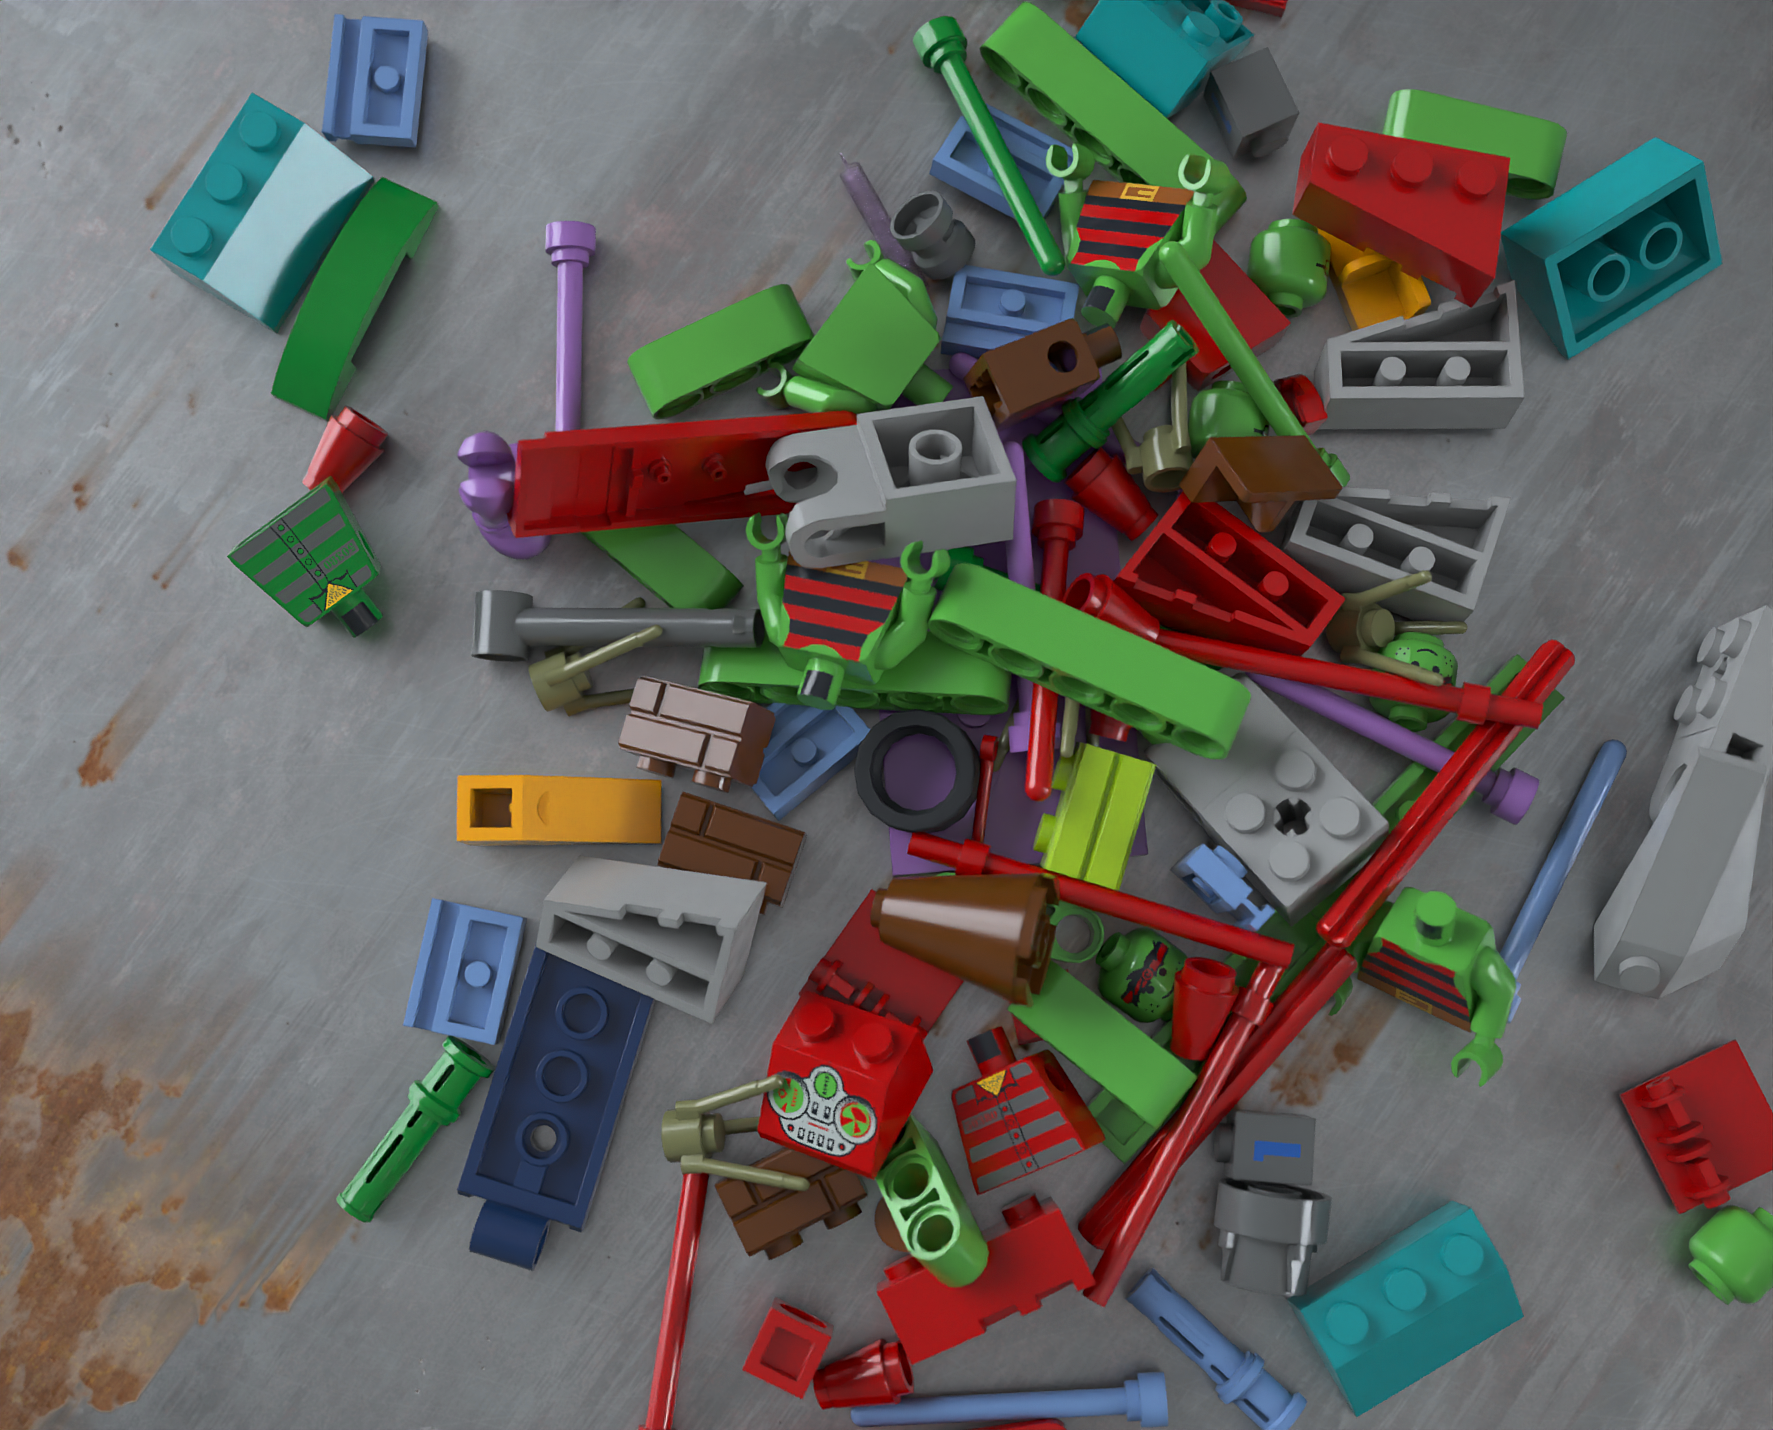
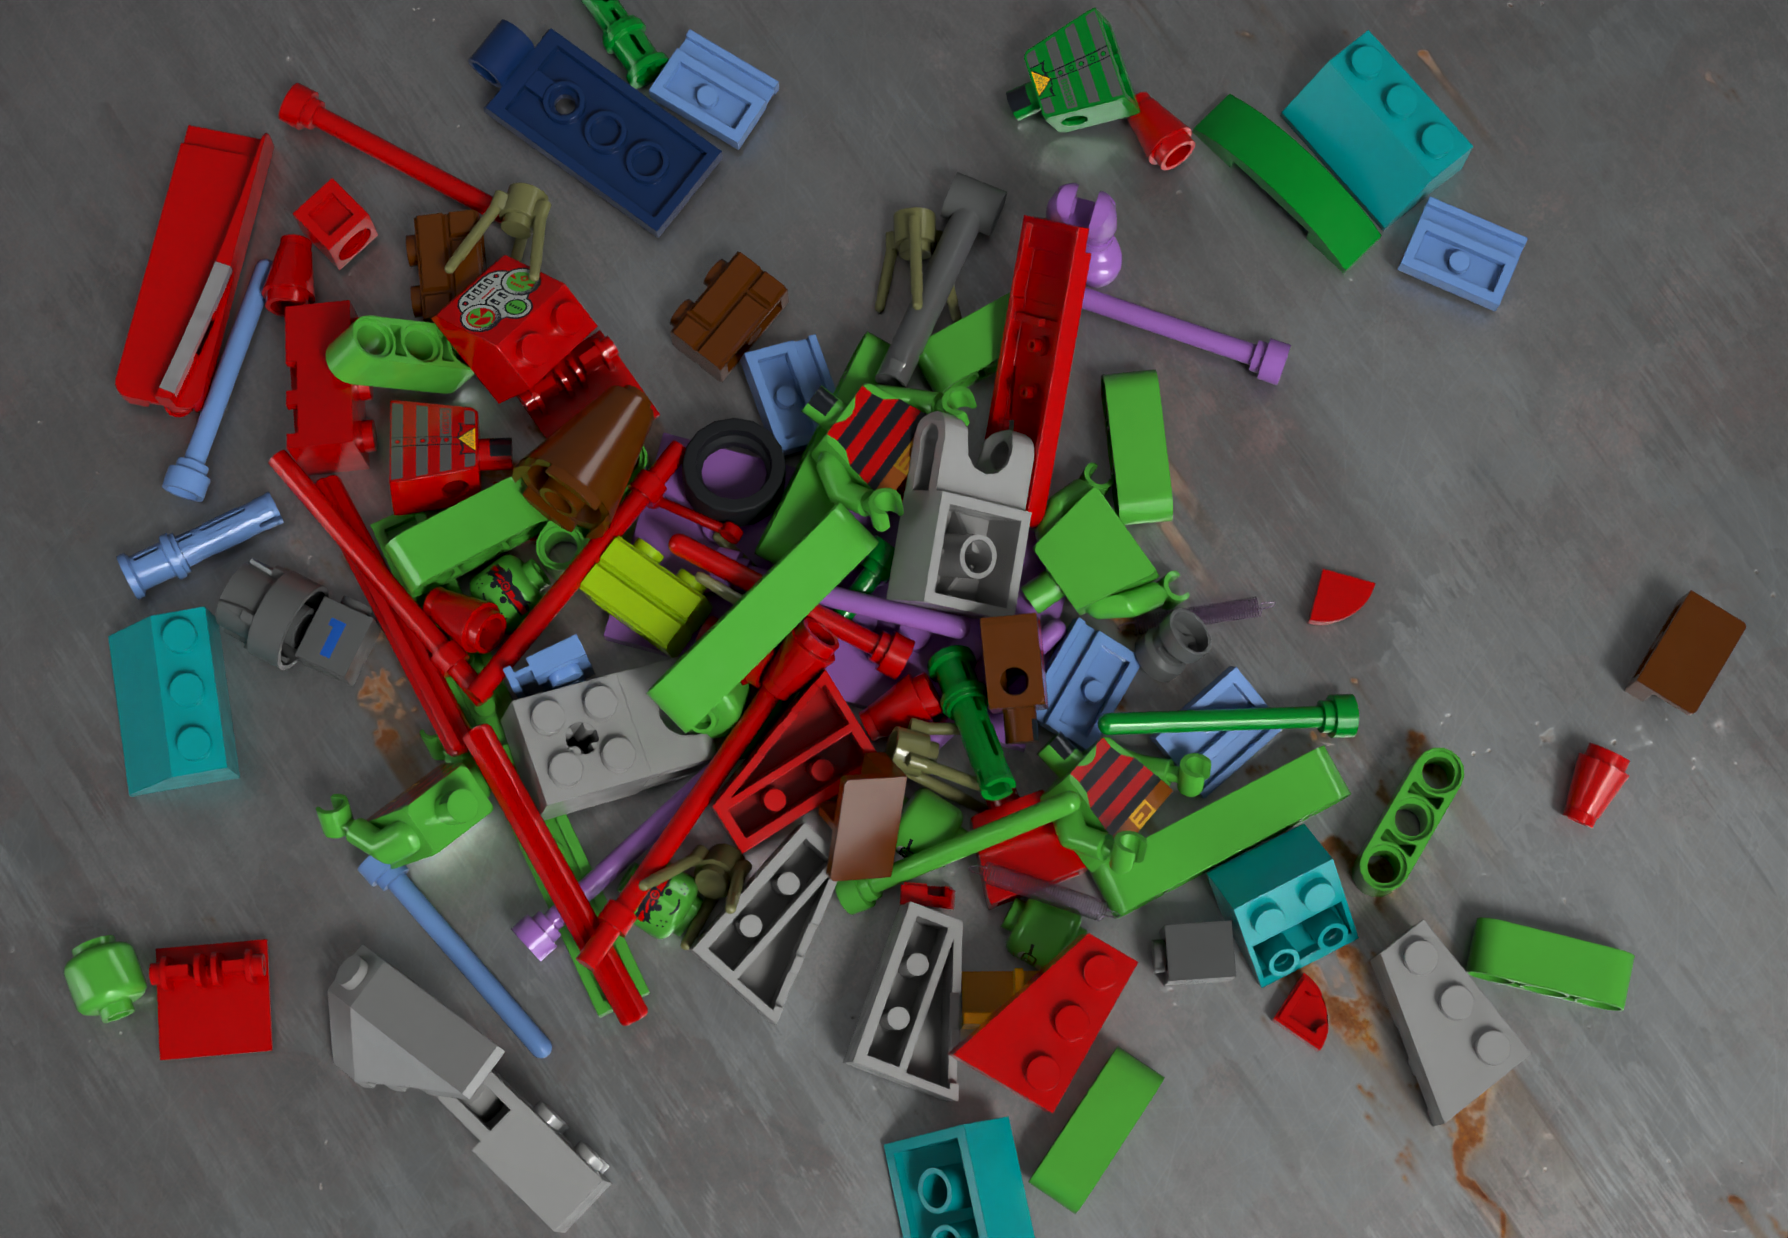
camera: 105 degrees right, 5 degrees down
light orange slope [457,775,662,846] -> none
light grey wedge [536,855,767,1024] -> none
brick [618,675,776,793] -> none
none -> piece [969,862,1120,921]
none -> red tile [1307,569,1376,626]

